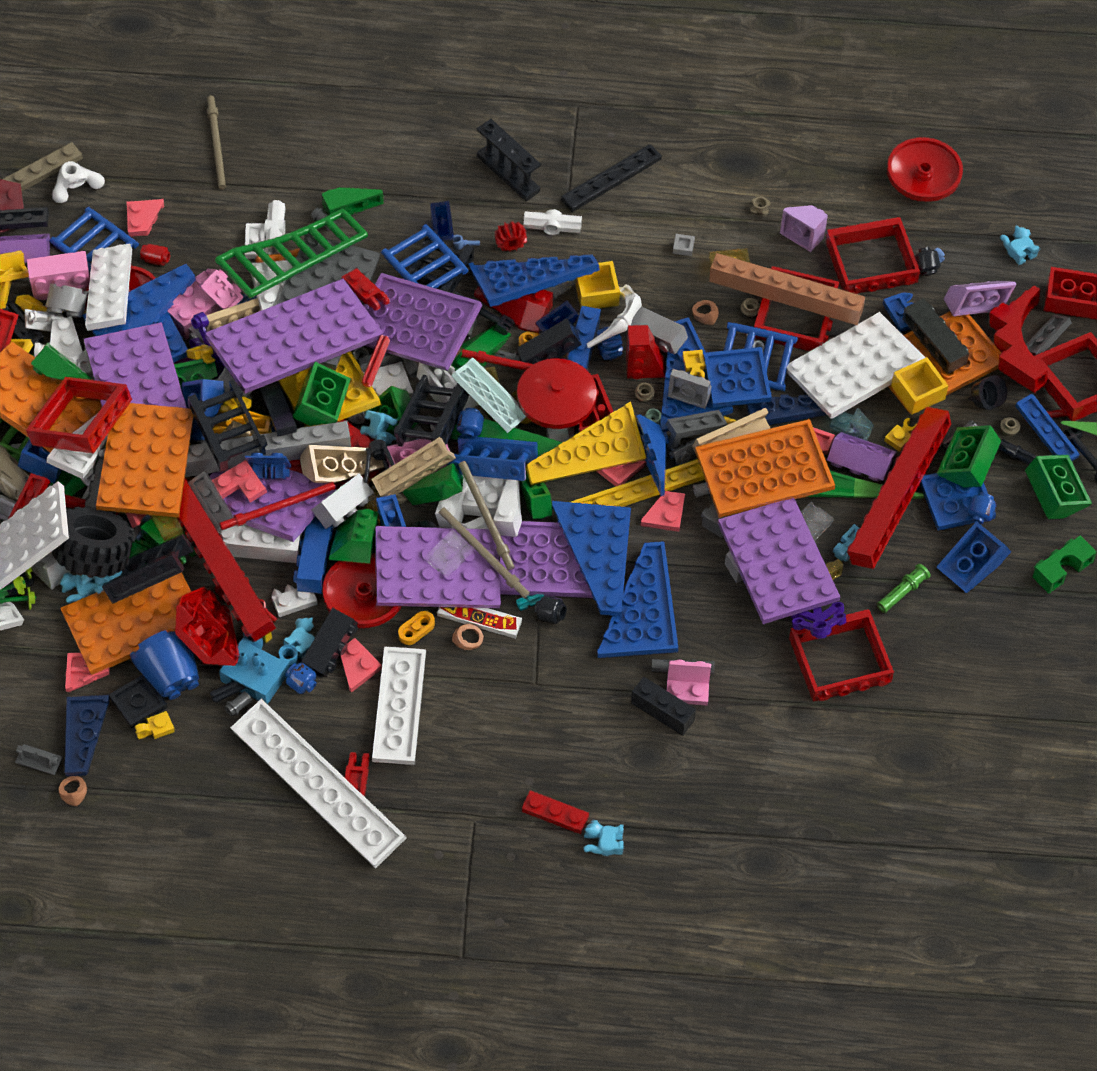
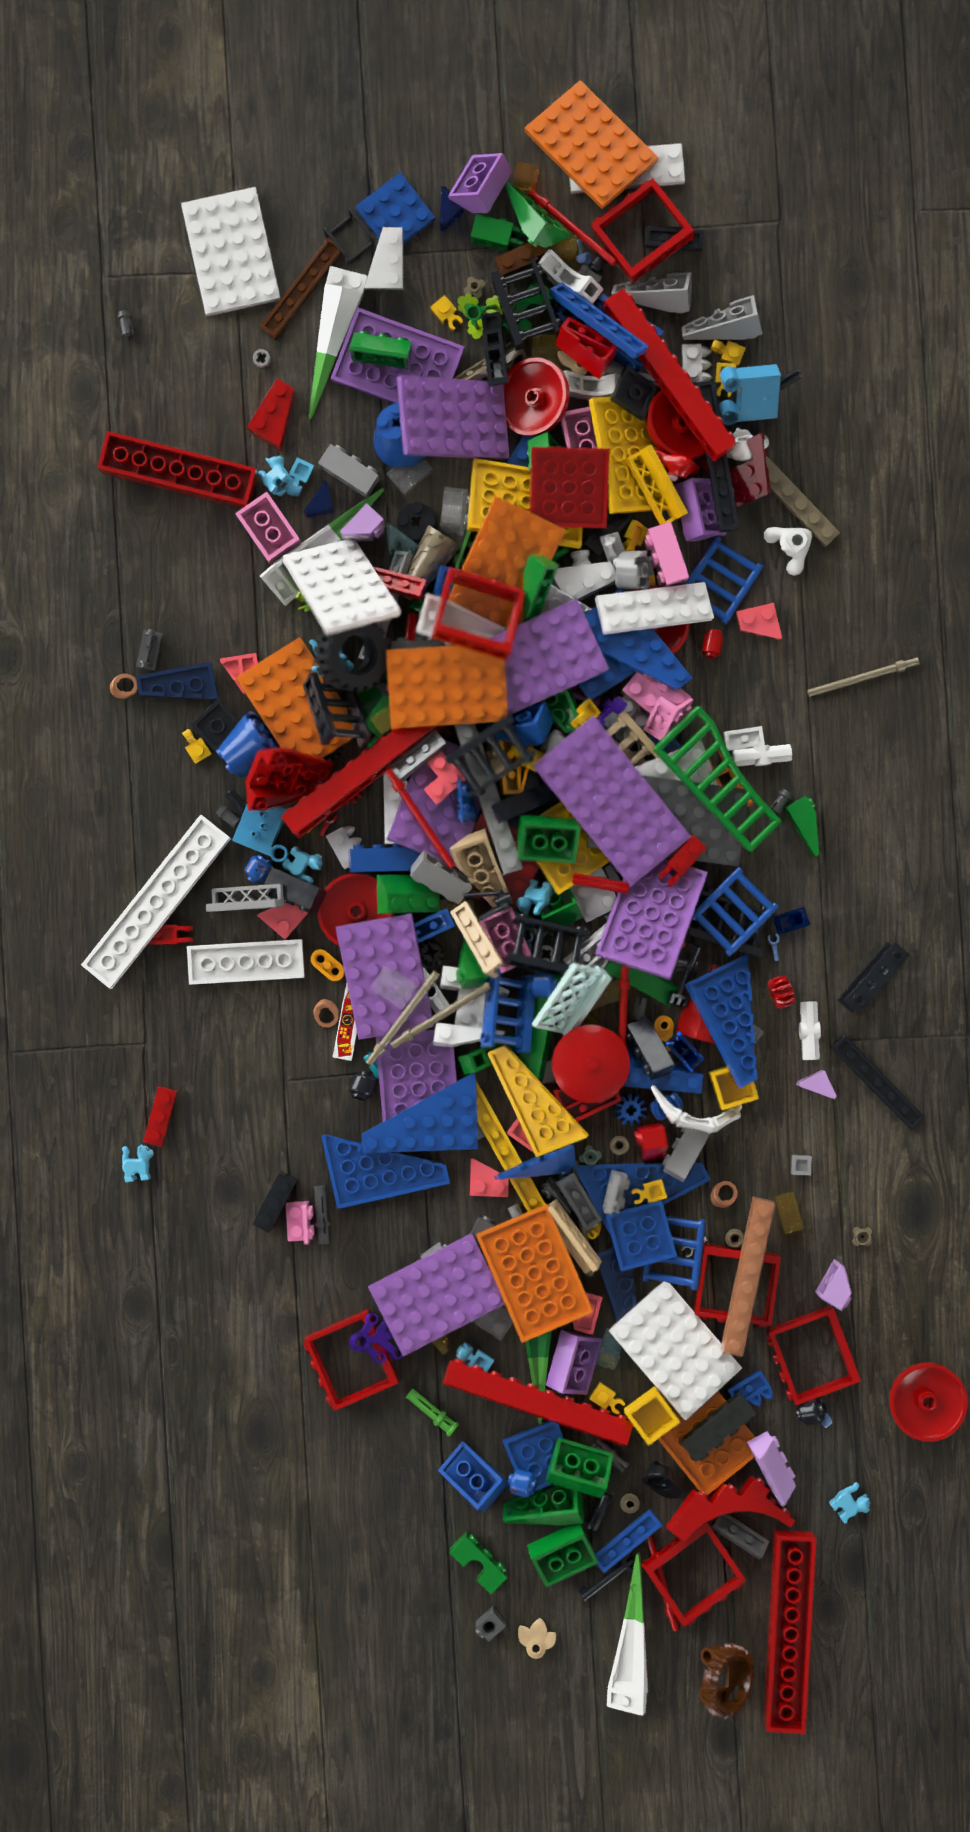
camera: 85 degrees right, 30 degrees up
none -> light grey fence [206,884,284,912]
none -> green wedge [503,1484,583,1526]
none -> blue gear [614,1093,647,1126]
none -> lavender slope [796,1070,836,1099]

